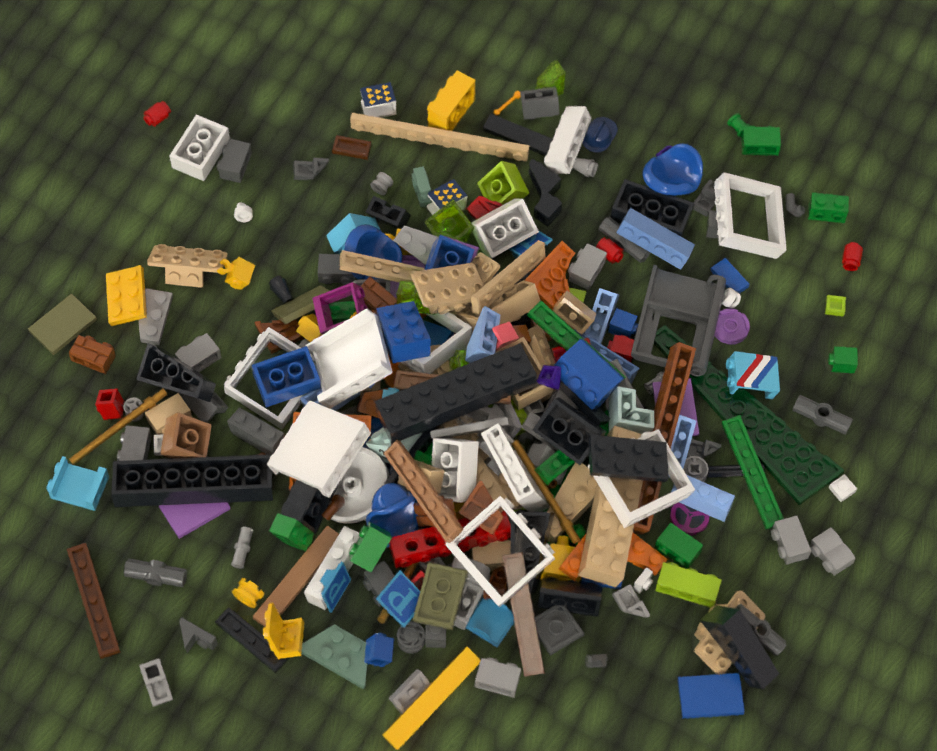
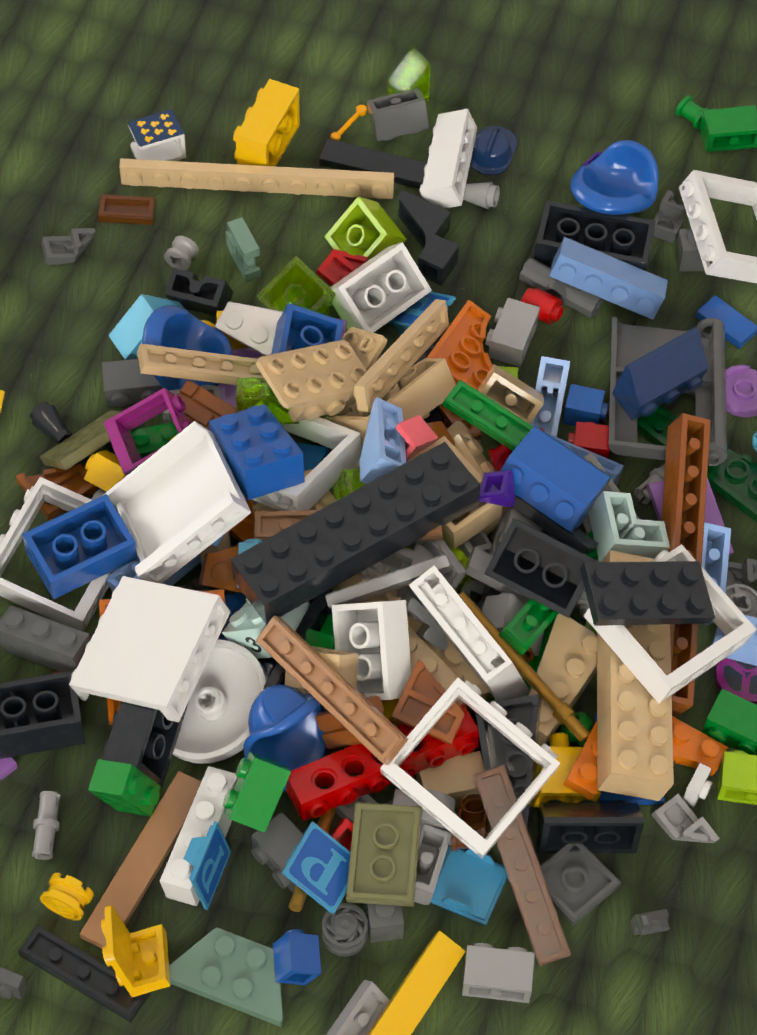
camera: 10 degrees left, 5 degrees down
reddish brown arm [322,494,345,521] -> none
piece [427,179,467,223] -> none
white tile [722,288,741,308] -> none
none -> dark blue slope [612,327,708,420]

